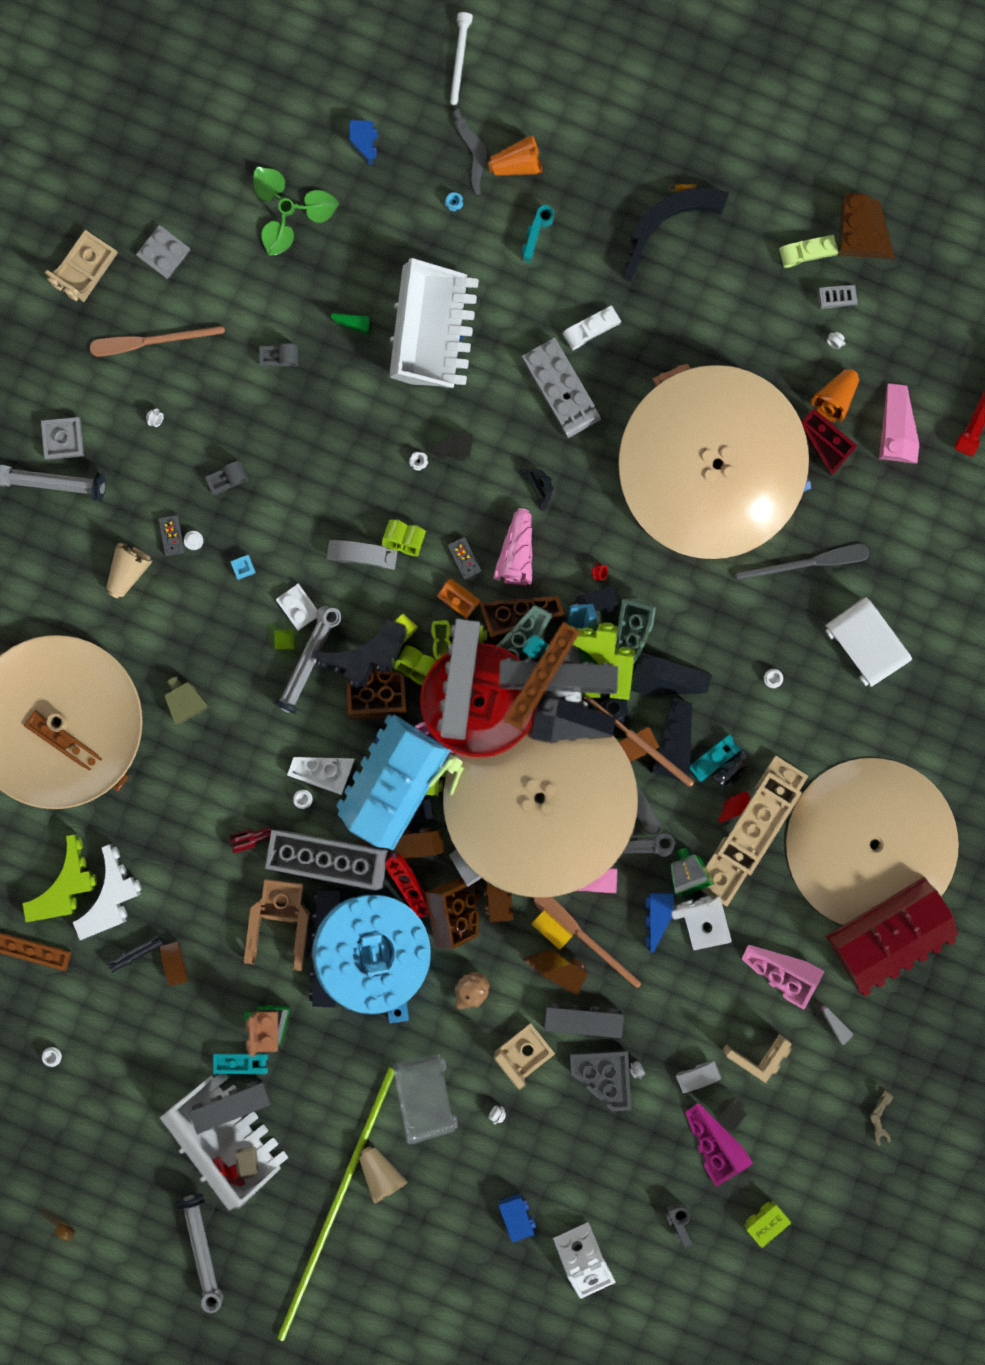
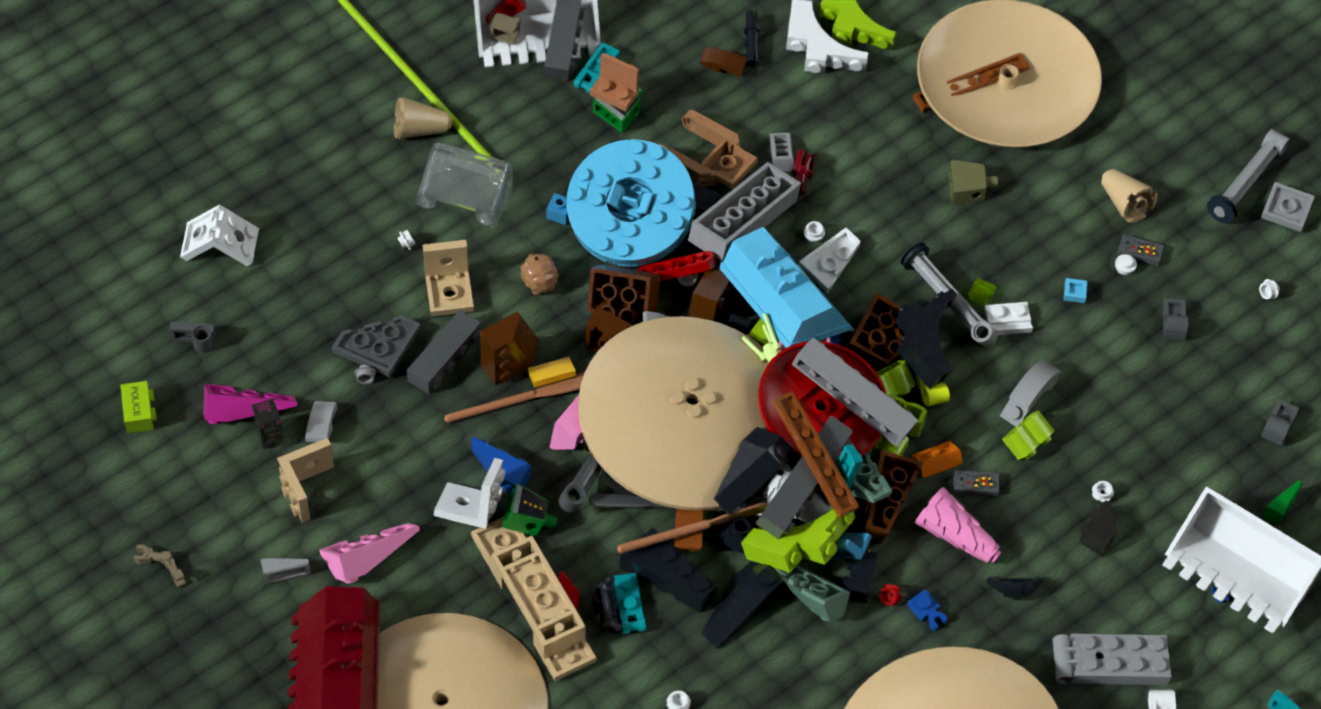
camera: 120 degrees right, 30 degrees down
blue brick [499,1193,536,1243] -> none
none -> light grey slope [770,133,793,172]
none -> blue plate [907,589,947,631]

